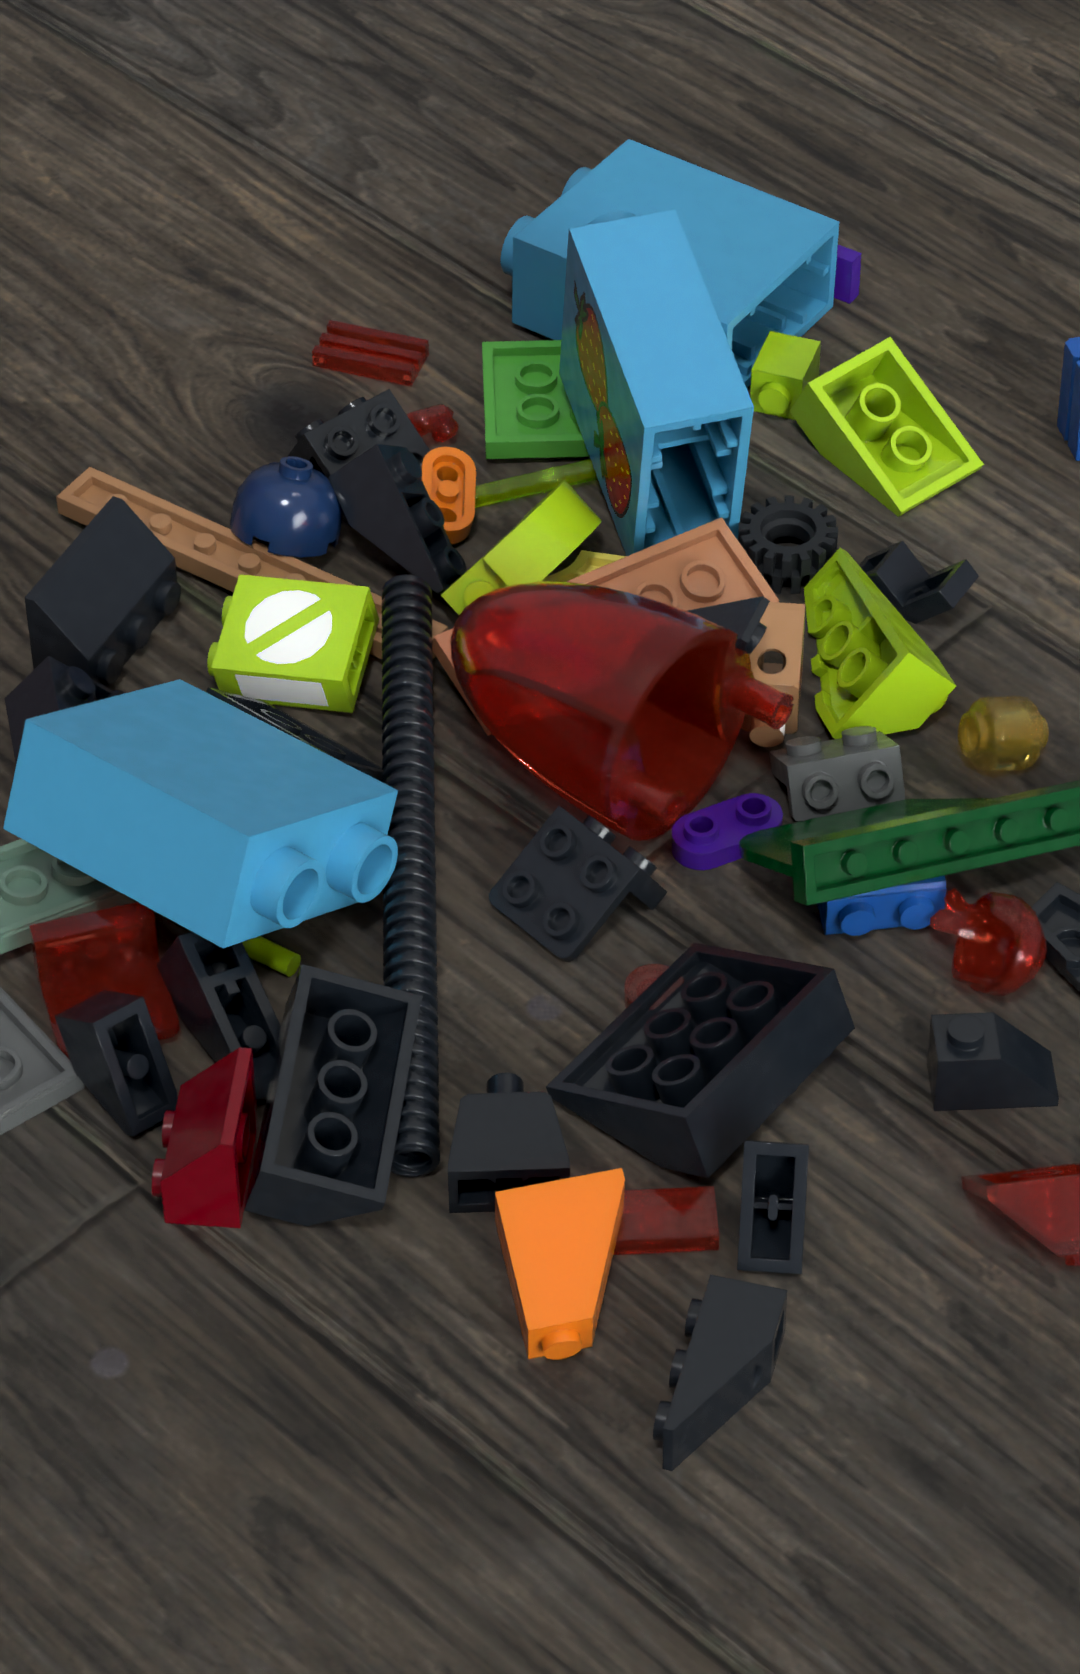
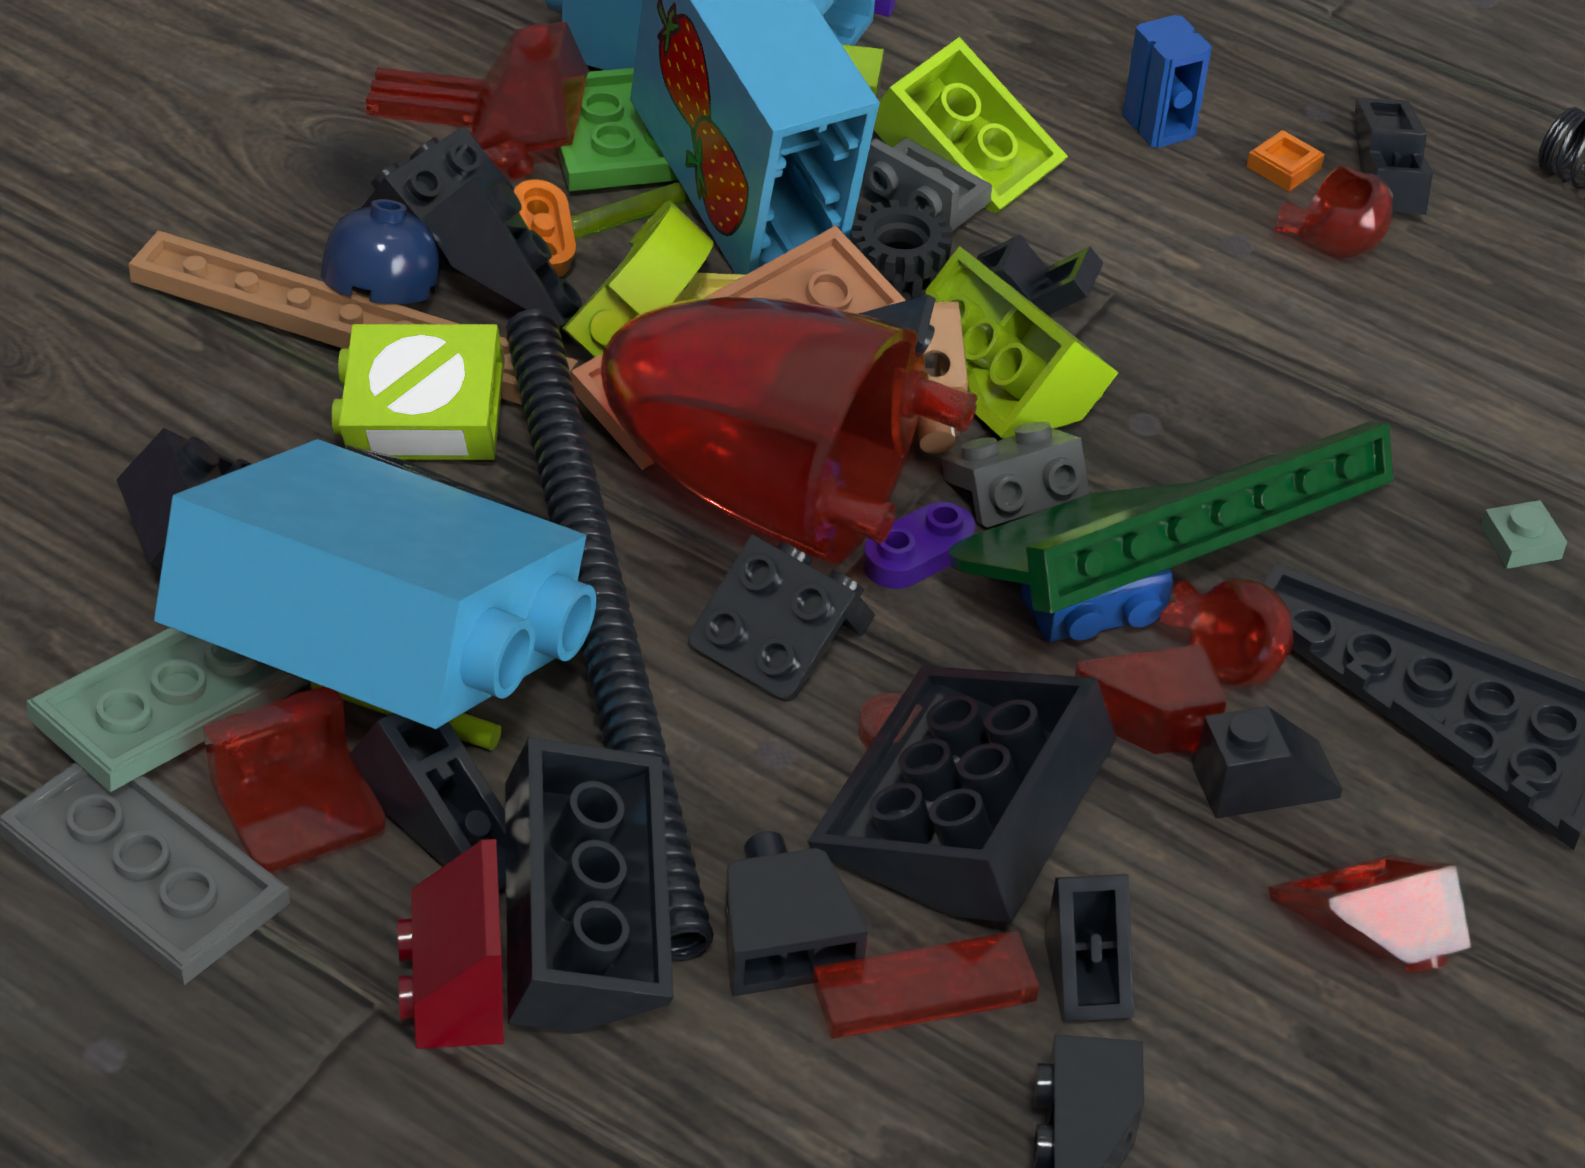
camera: 15 degrees left, 0 degrees up
black slope [25,496,181,687] -> none
black slope [55,990,178,1136] -> none
orange slope [495,1168,625,1360] -> none
clear yellow head [958,695,1049,772] -> none
none -> clear red slope [471,21,588,157]
none -> dark grey bracket [863,137,992,231]
none -> clear red slope [1075,644,1227,754]

